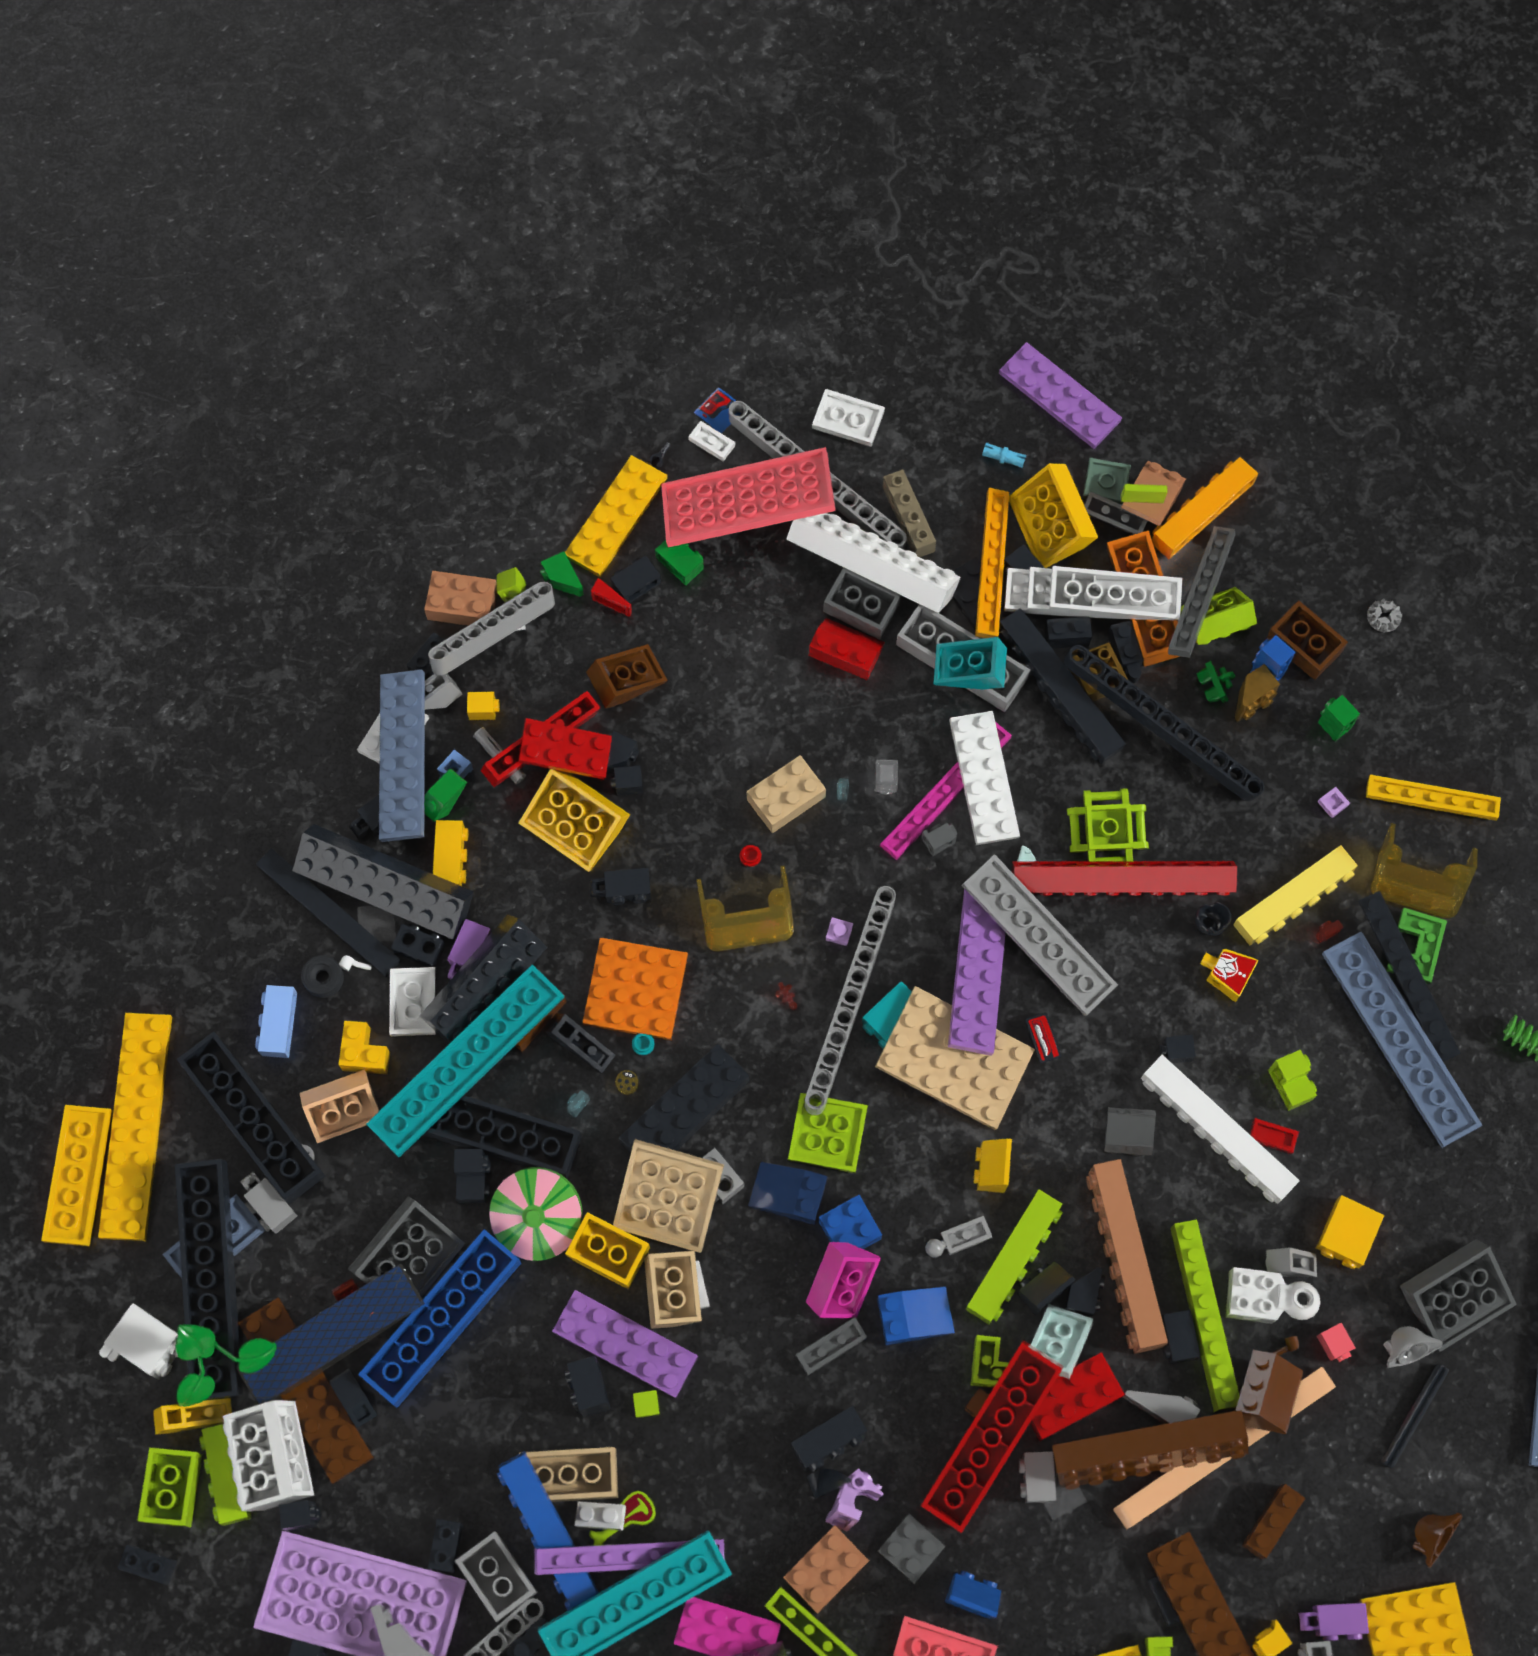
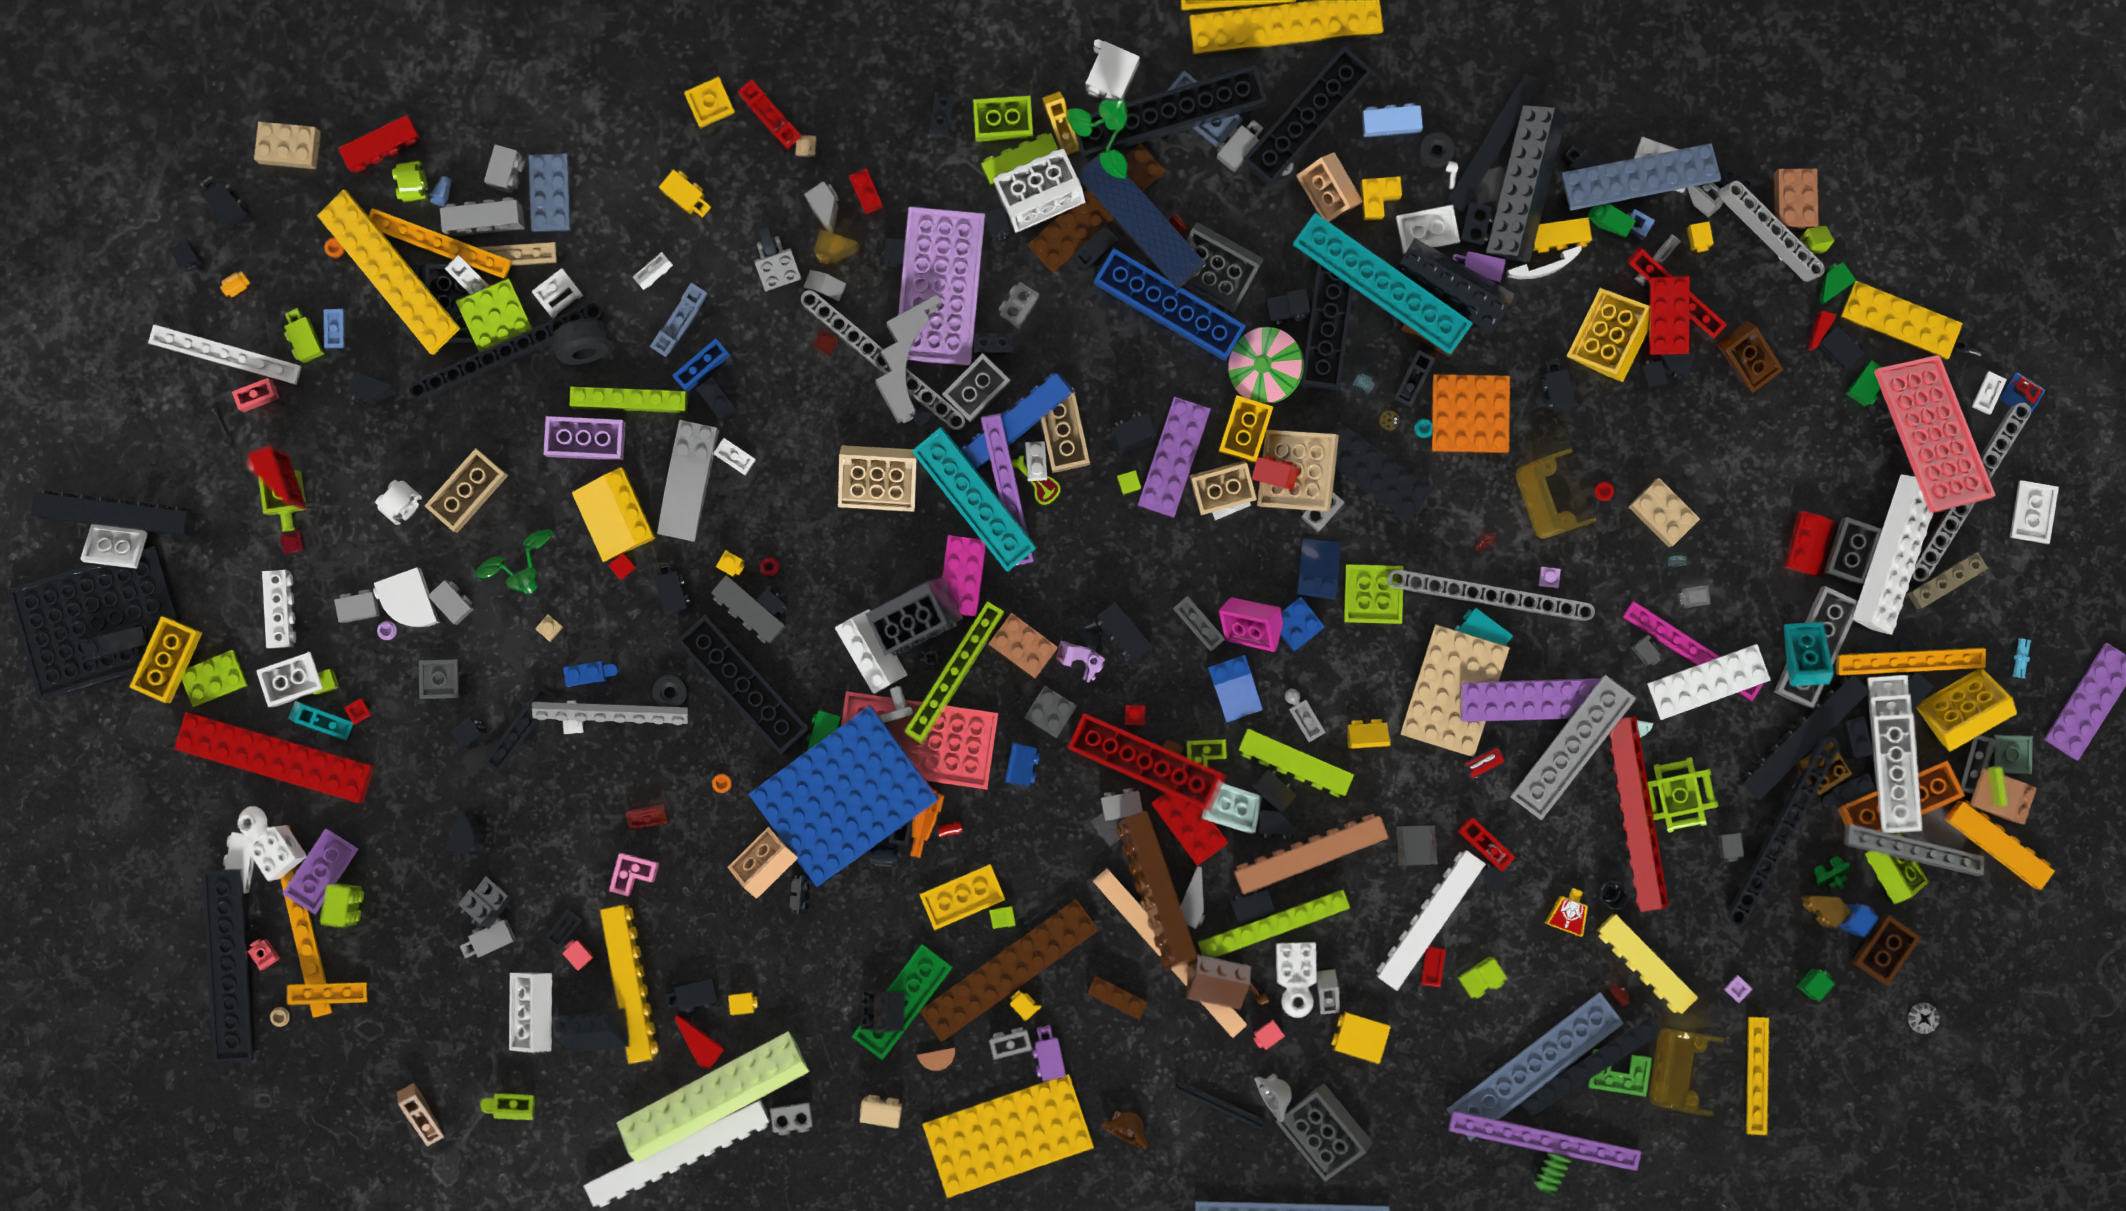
camera: 85 degrees right, 15 degrees up
none -> clear brick [999,282,1040,328]
none -> red brick [1125,705,1145,726]
none -> red brick [1252,455,1299,490]
none -> medium lavender plate [1448,1111,1641,1171]
none -> red slope [1457,817,1515,871]
none -> white slope [1506,246,1582,279]
none -> dark grey brick [1718,833,1744,862]

